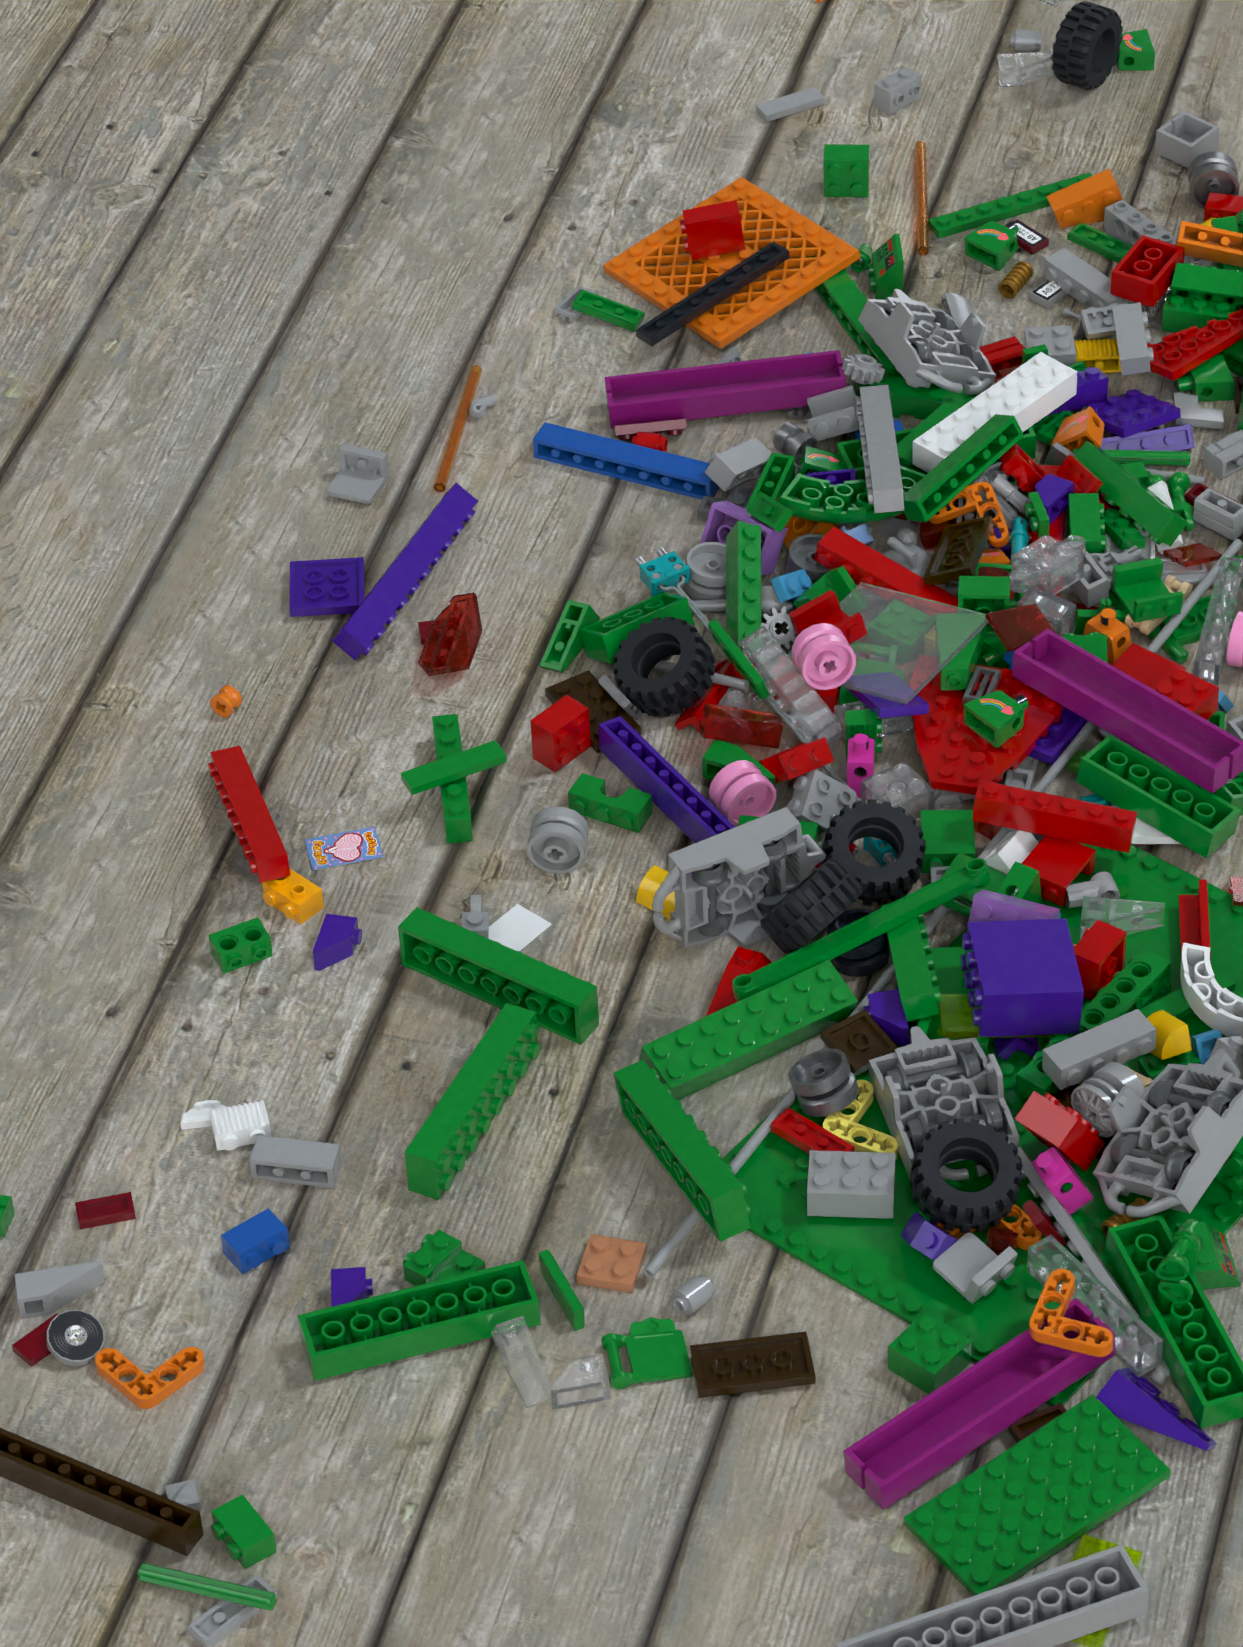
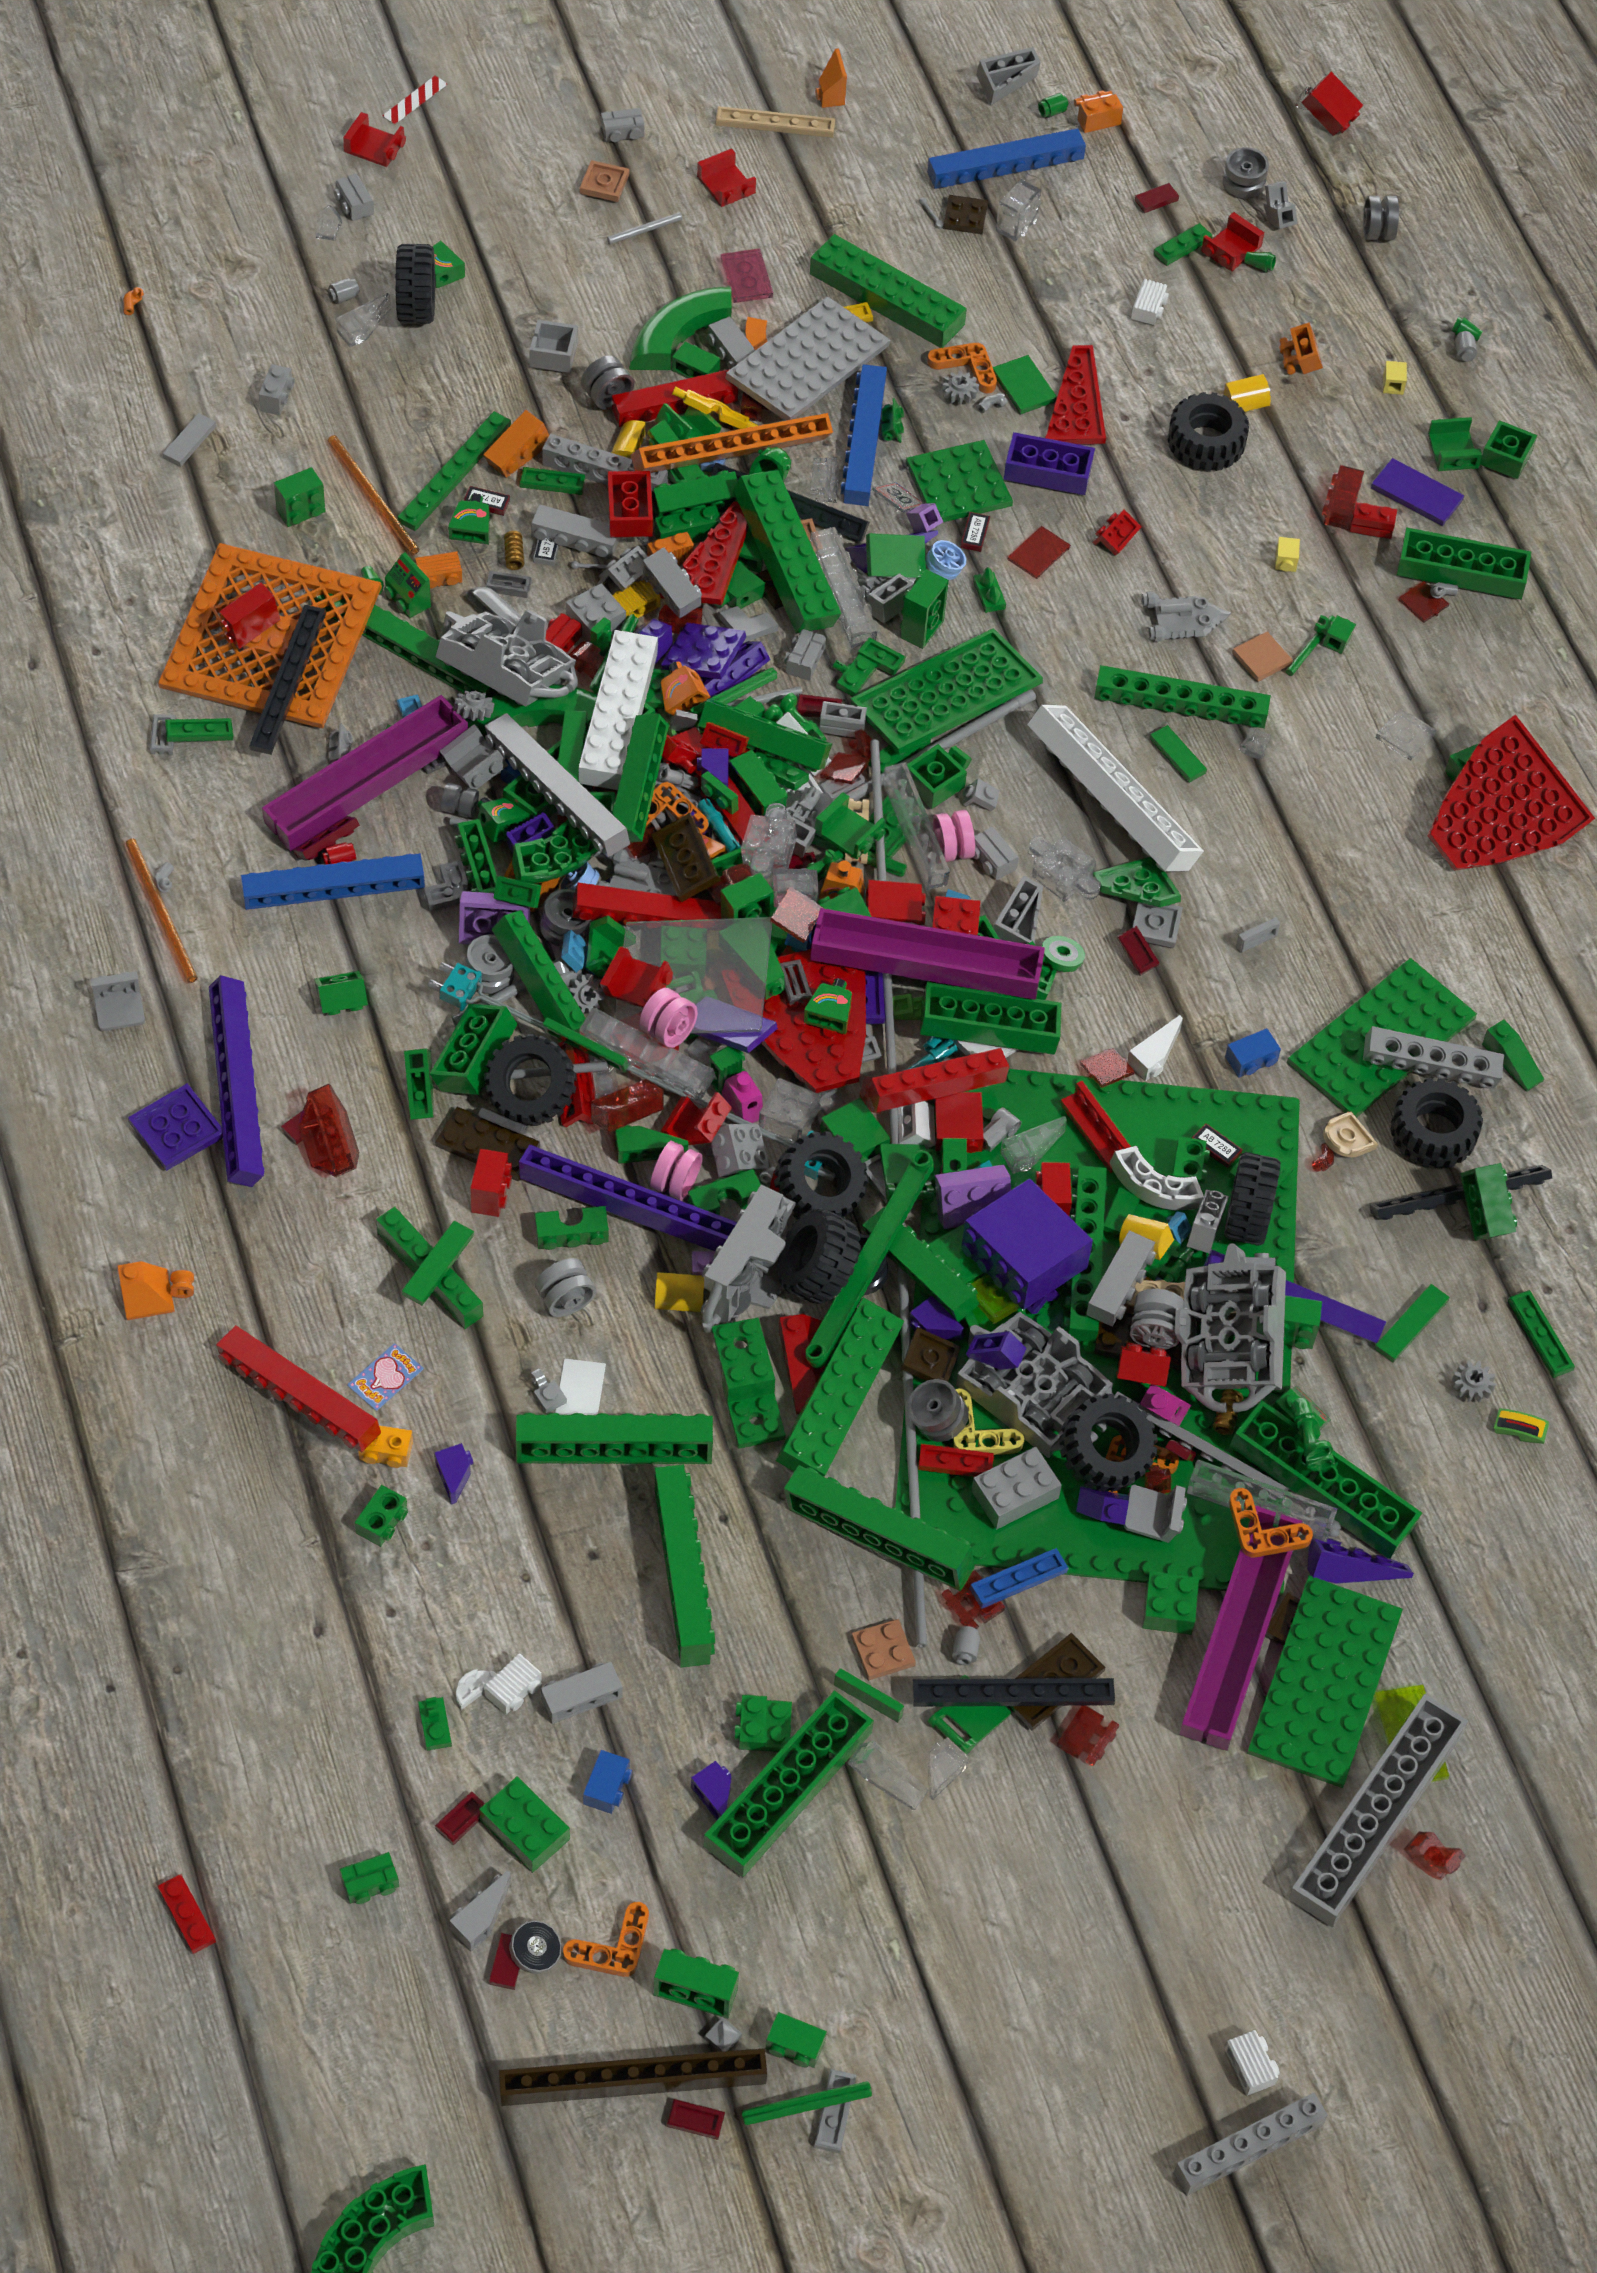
camera: 40 degrees left, 15 degrees up
light grey brick [705,437,771,492] -> none
none -> orange slope [117,1261,175,1320]
none -> green slope [314,970,368,1015]
none -> orange brick [415,551,462,589]
none -> green plate [418,1697,452,1751]
none -> green brick [479,1776,570,1873]
none -> flat silver tile [486,571,532,598]
none -> orange brick [647,532,694,566]
none -> green brick [653,1949,739,2019]
none -> clear red brick [658,605,703,634]
none -> dark red tile [667,2099,725,2140]
none -> green bracket [712,1317,786,1449]
none -> clear red tile [849,729,872,759]
none -> black plate [912,1678,1115,1707]
none -> clear red plate [941,1570,1005,1629]
none -> dark purple slope [966,1331,1027,1370]
none -> blue plate [970,1548,1068,1609]
none -> clear red plate [1057,1706,1119,1766]

